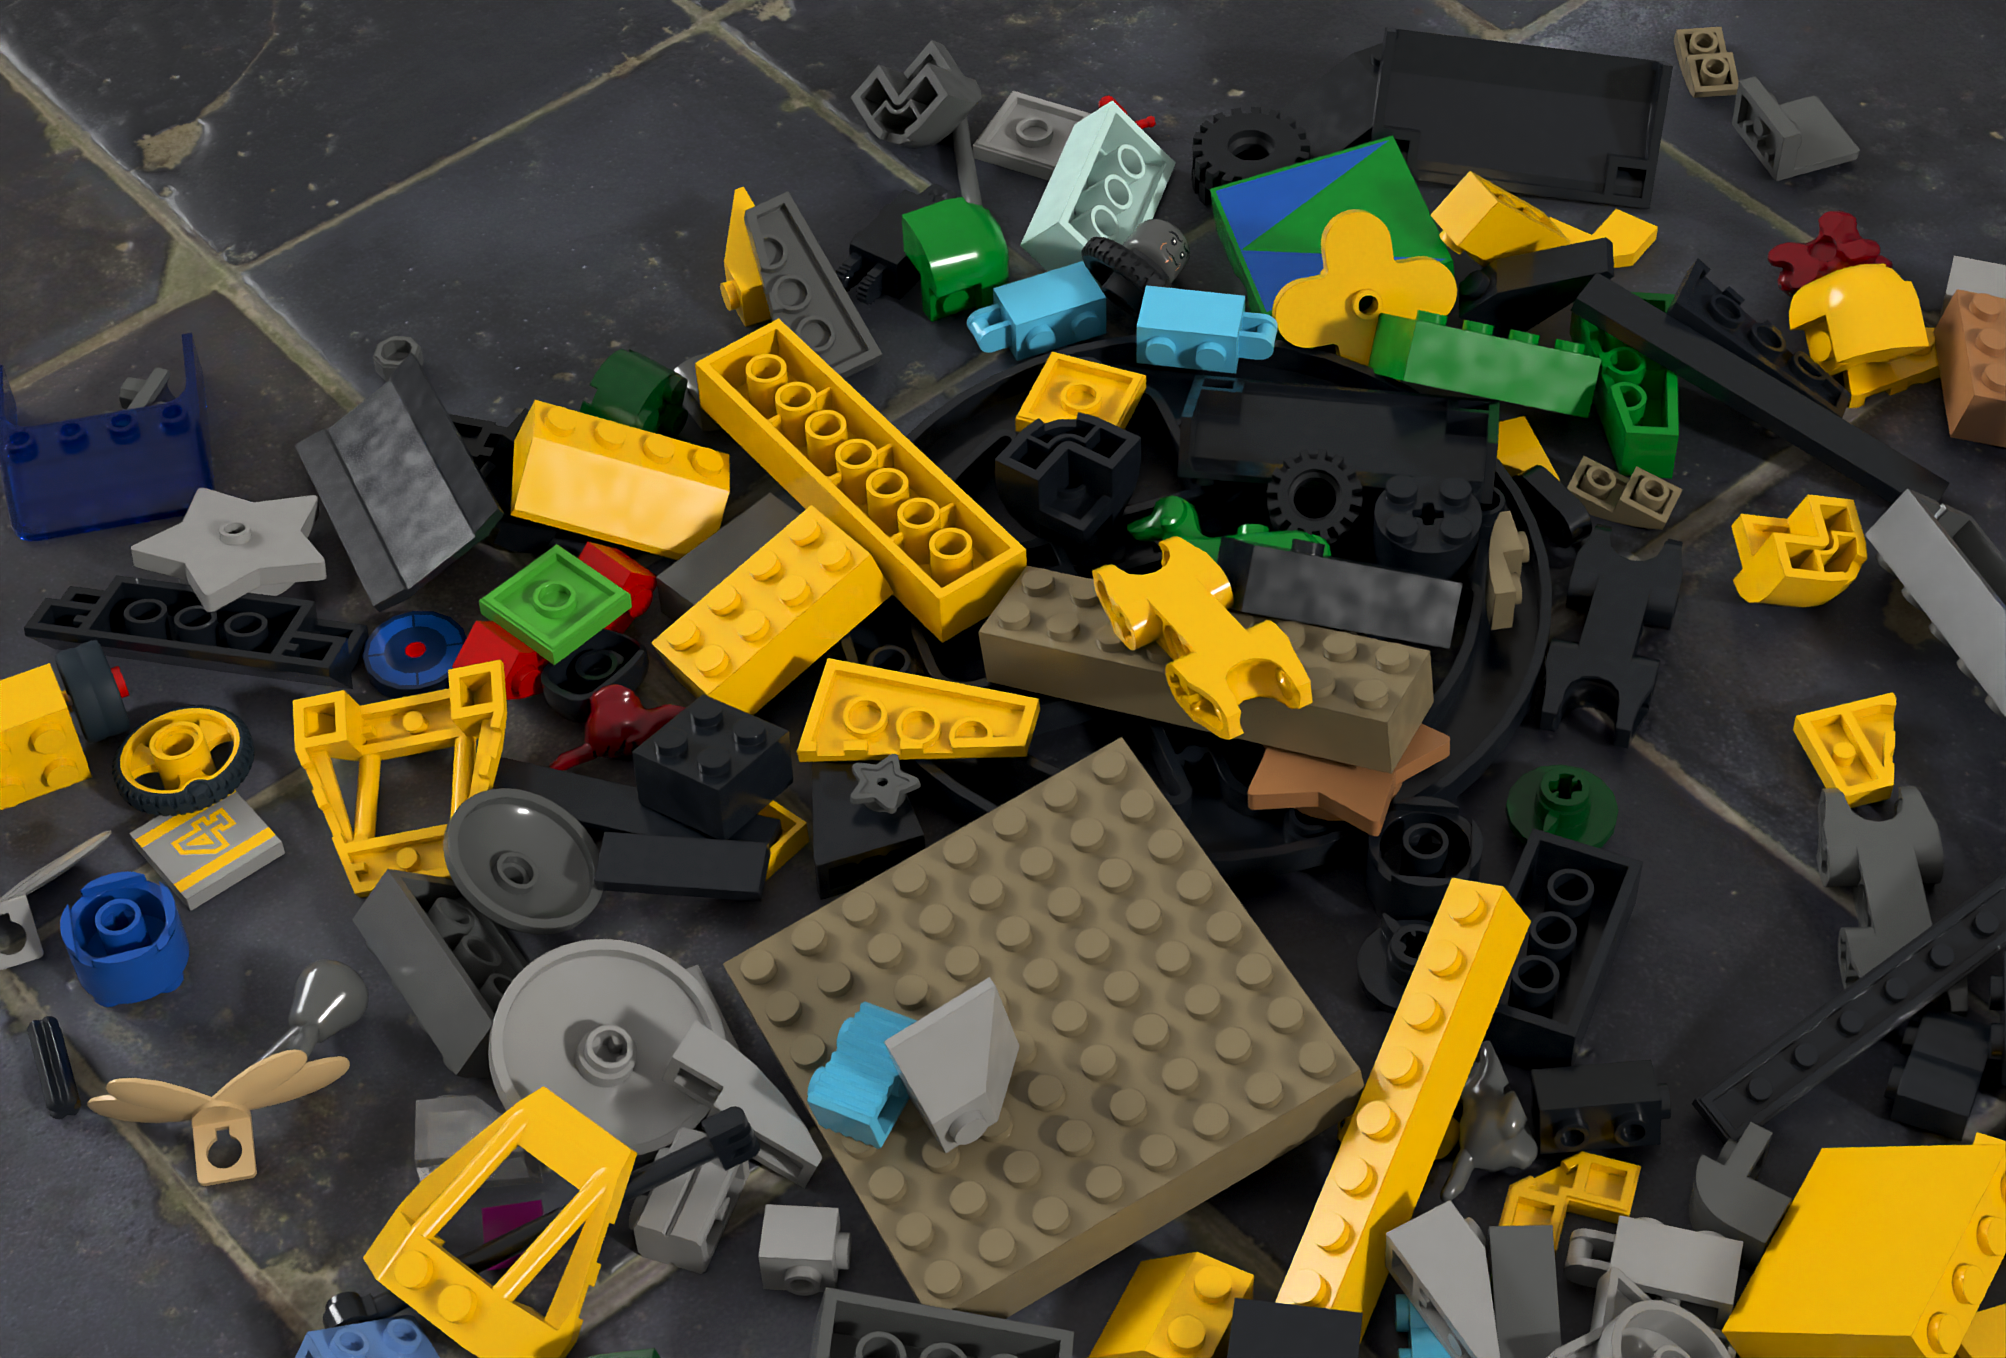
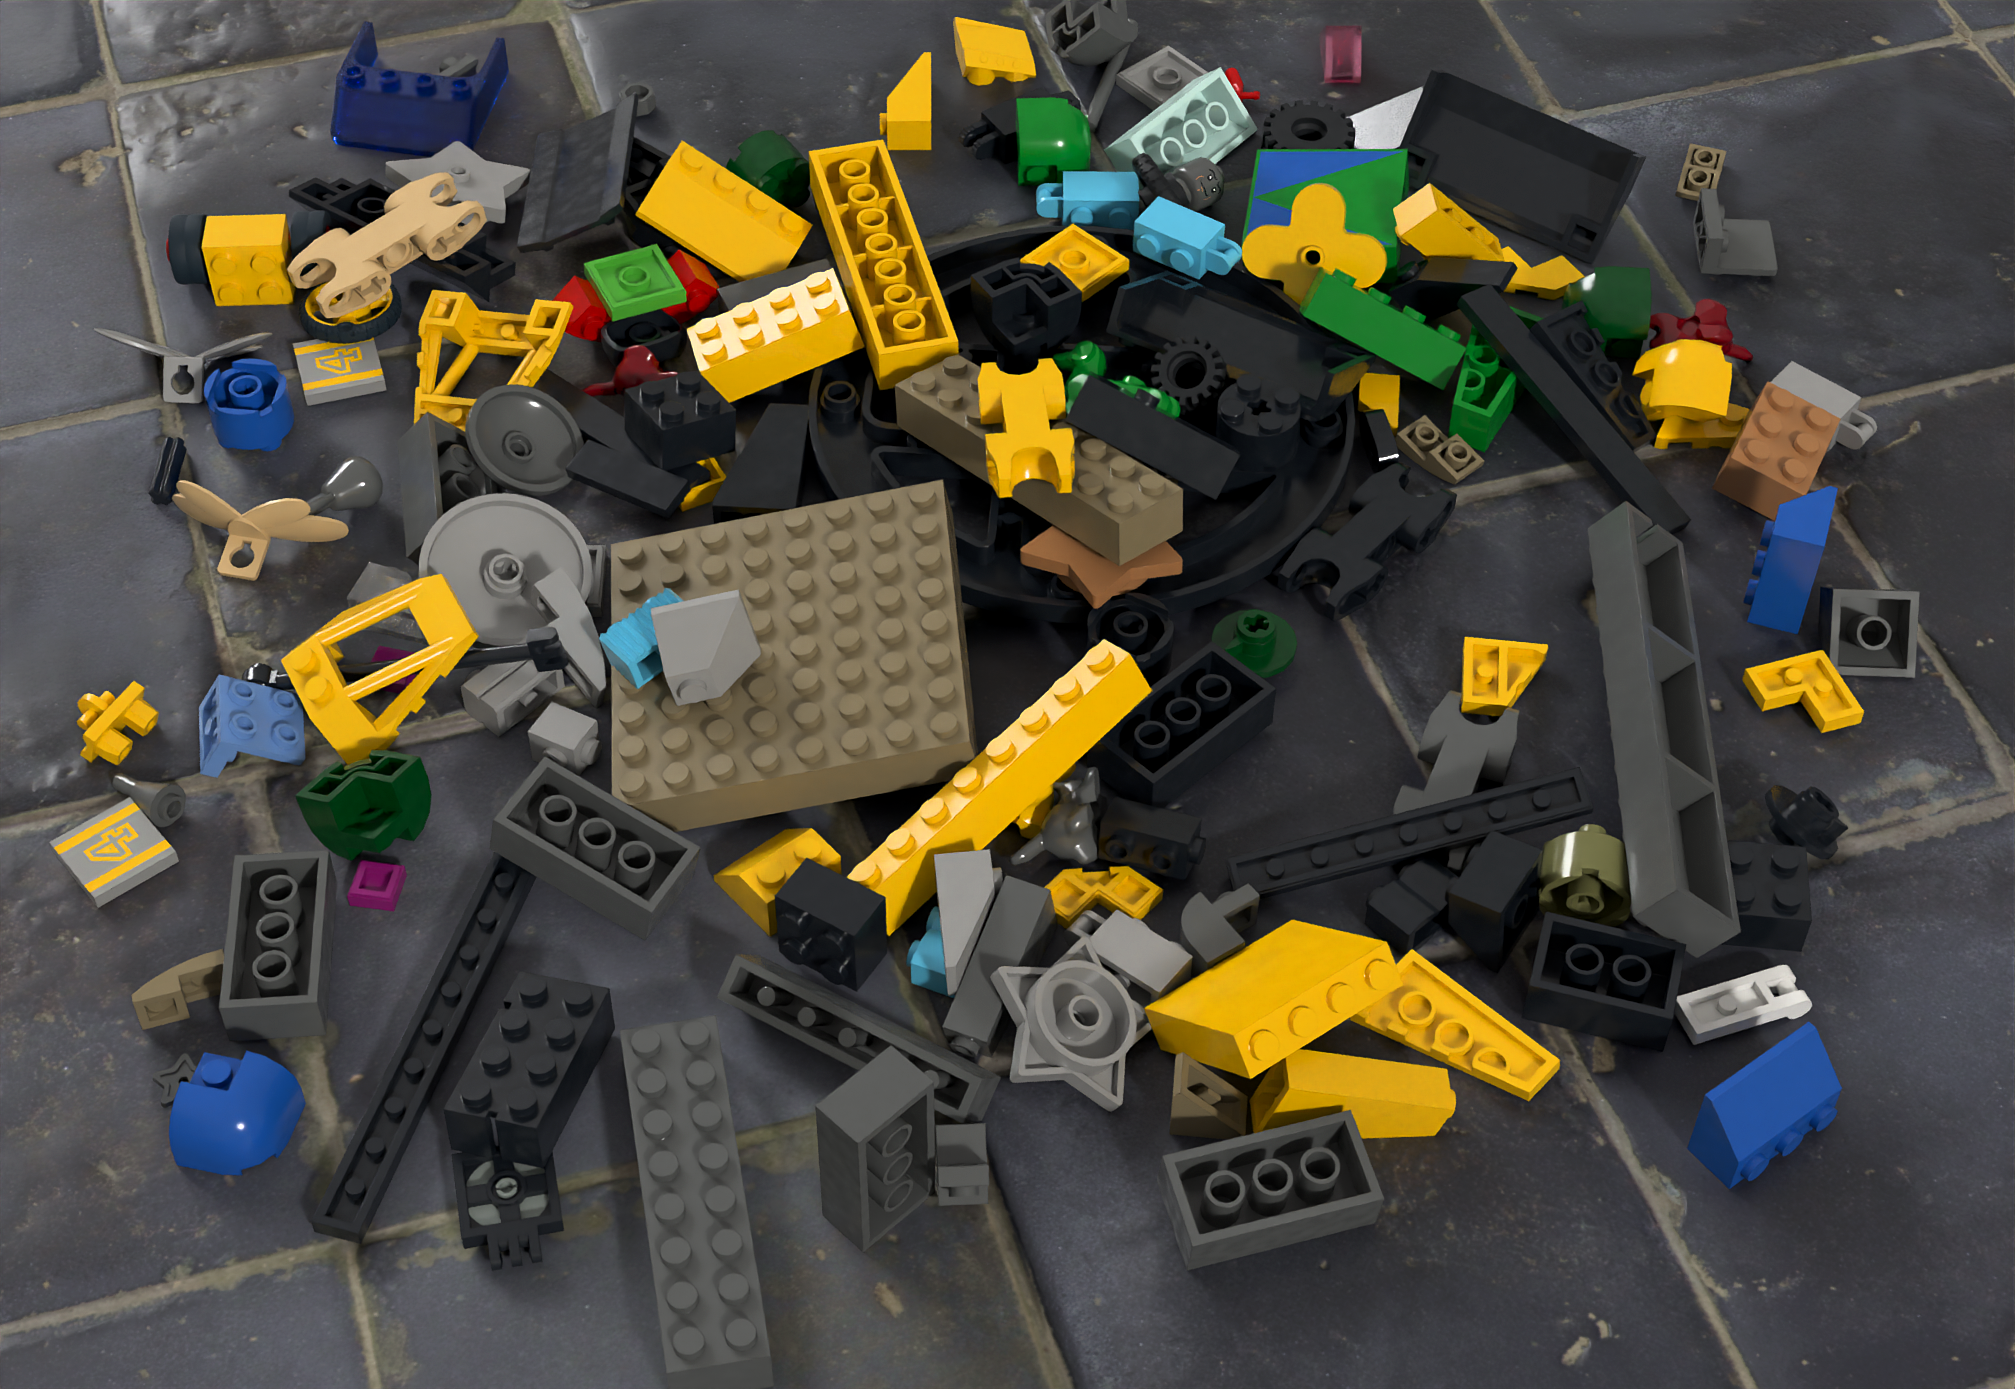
camera: 20 degrees right, 0 degrees up
tile [363,611,467,699] -> none
dark grey wing [744,191,883,379] -> none
yellow wing [797,658,1040,762] -> none
dark grey plate [850,754,921,814] -> none
dark tan slope [1485,511,1529,630] -> none
yellow brick [1731,494,1867,607] -> none
none -> tan piece [287,172,487,318]
none -> yellow slope [953,17,1036,86]
none -> clear pink slope [1319,26,1362,83]
none -> dark green brick [1561,266,1652,358]

